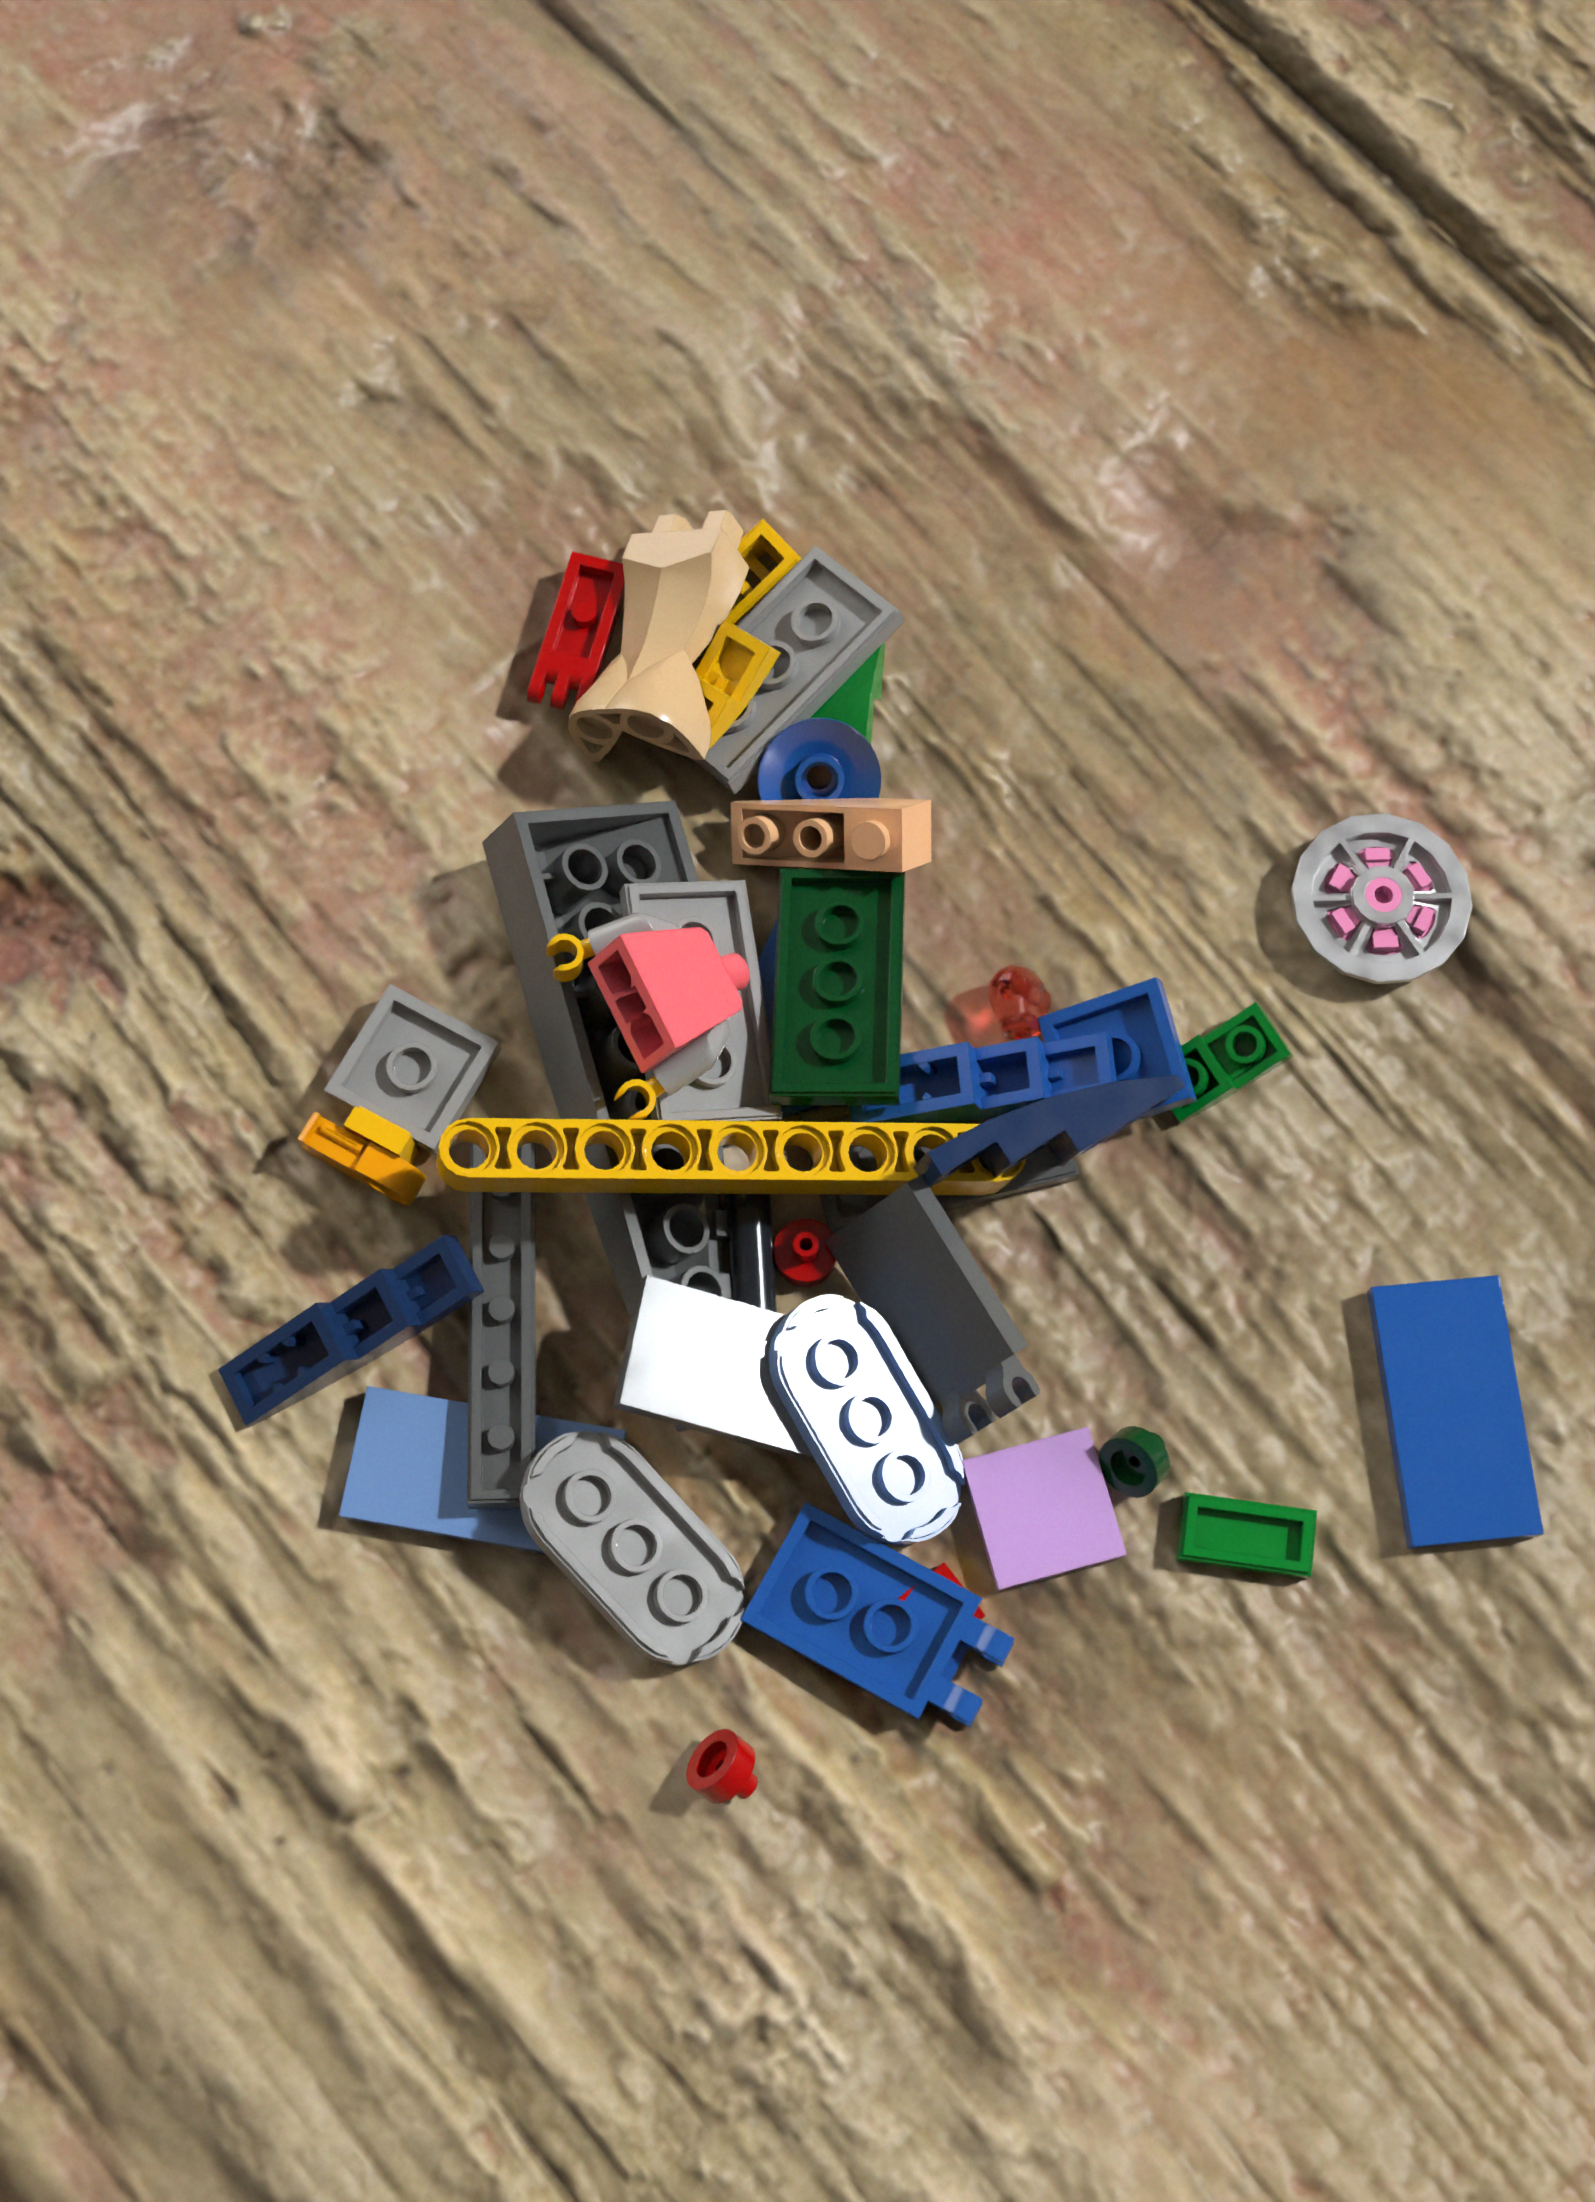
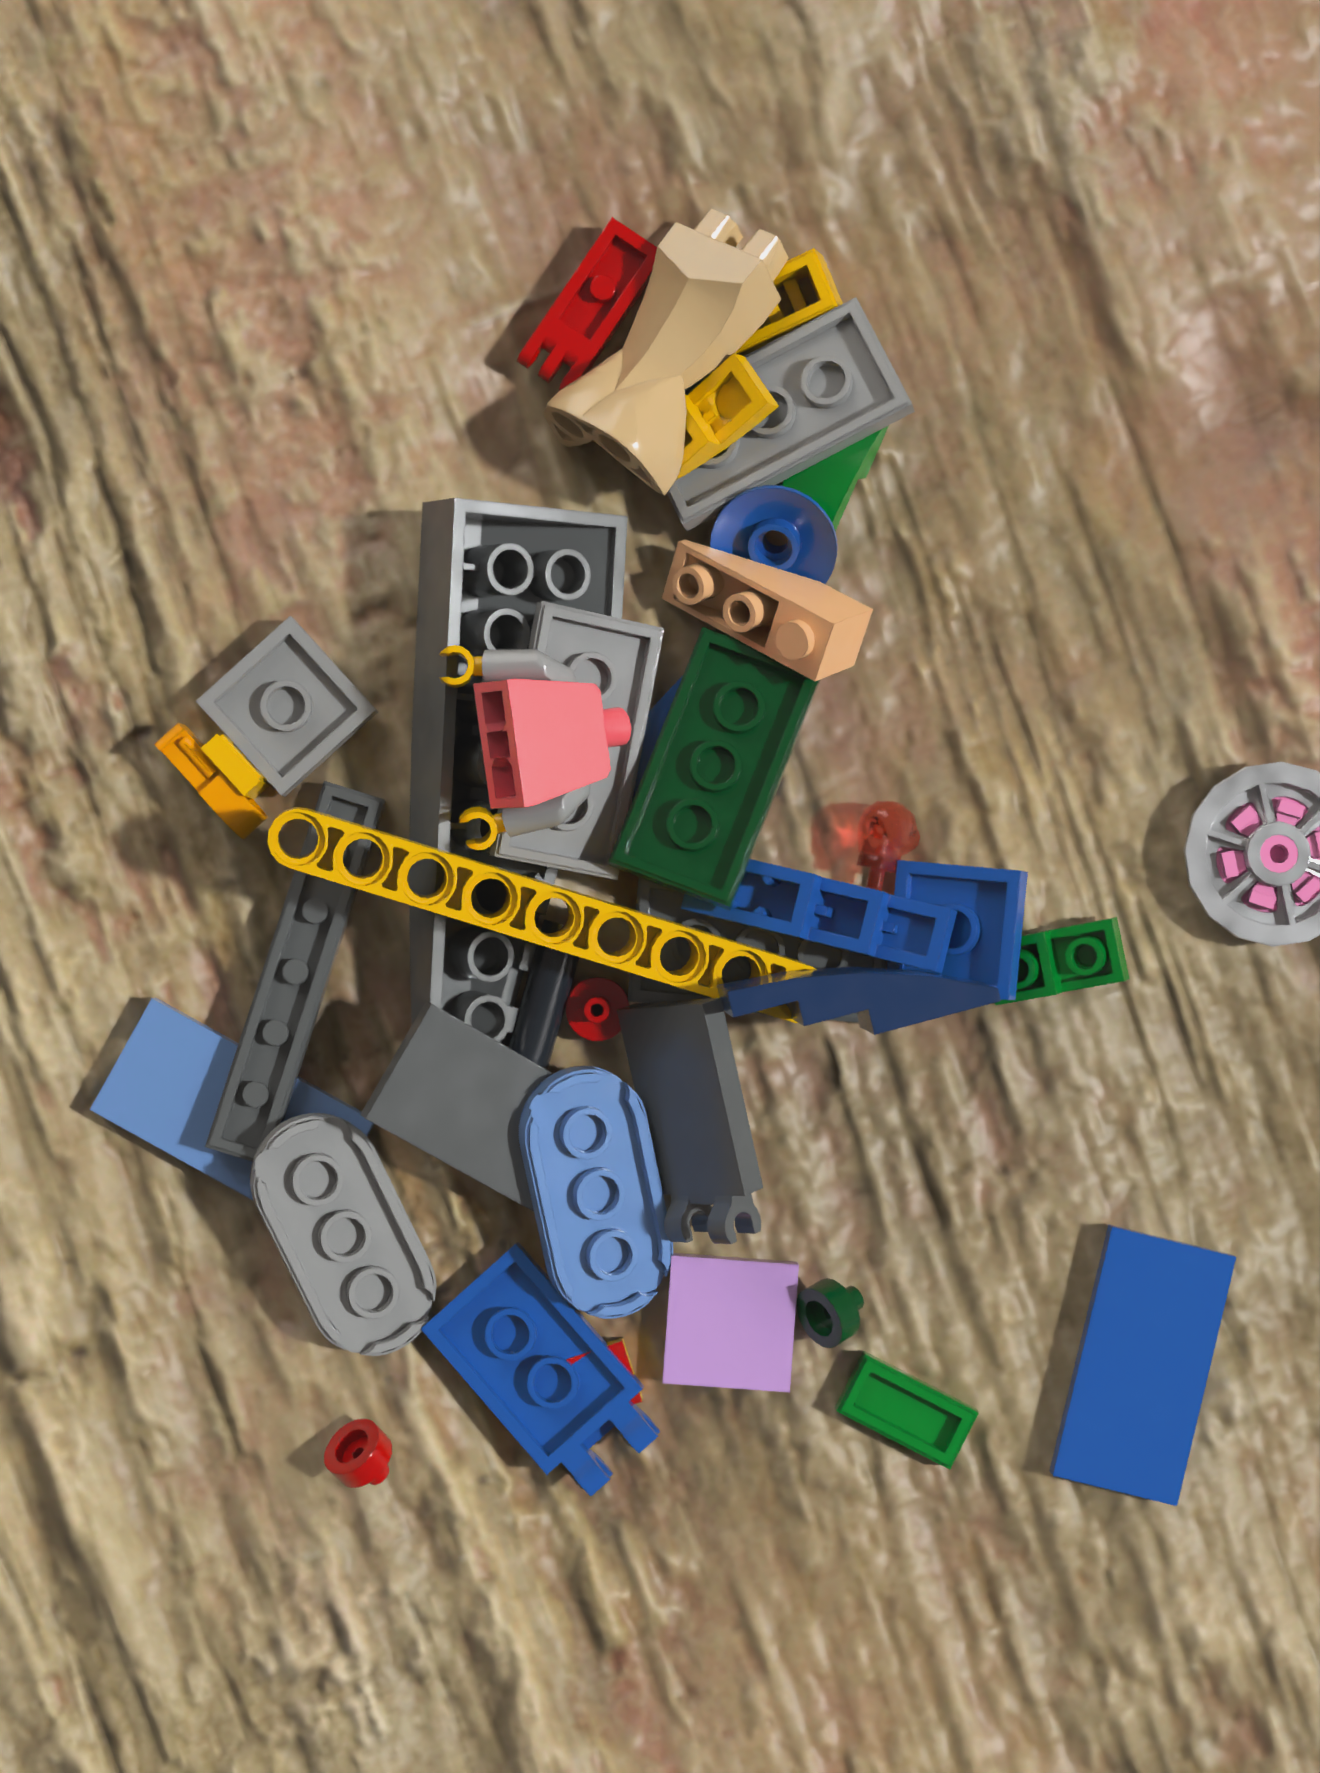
camera: 25 degrees right, 15 degrees up
dark blue slope [218,1235,485,1426] -> none

